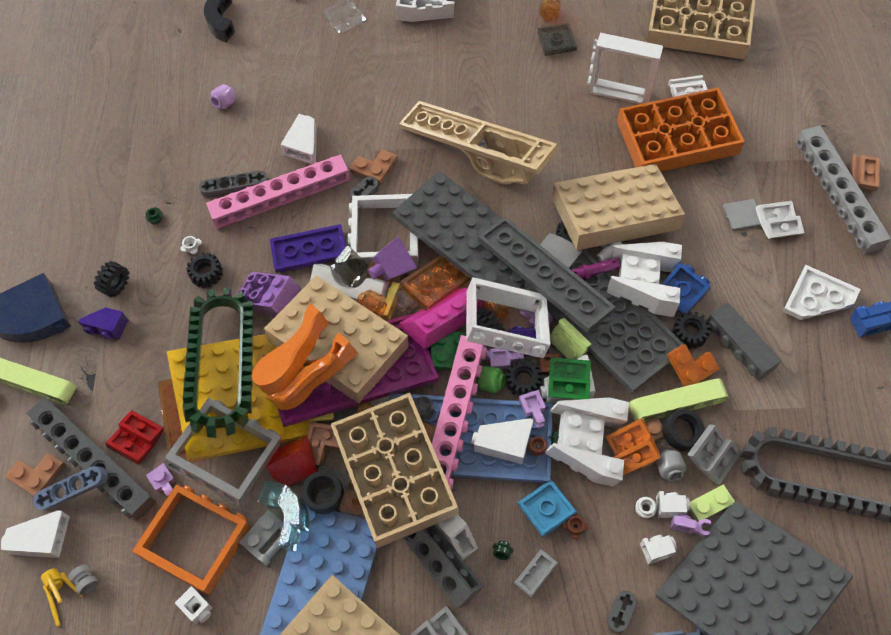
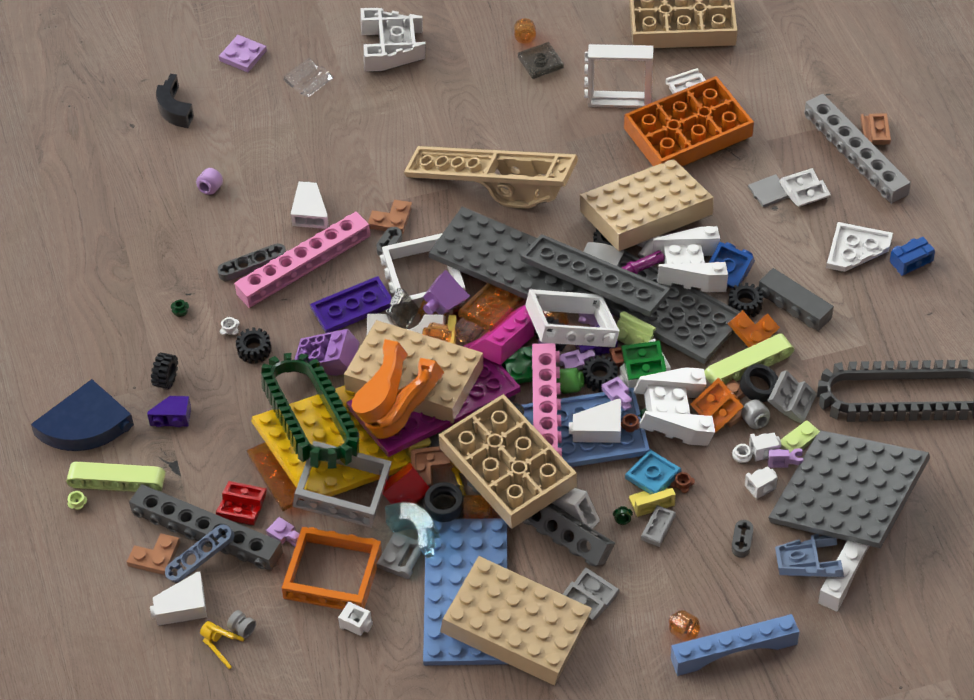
camera: 15 degrees left, 10 degrees down
none -> light yellow panel [629,488,676,517]

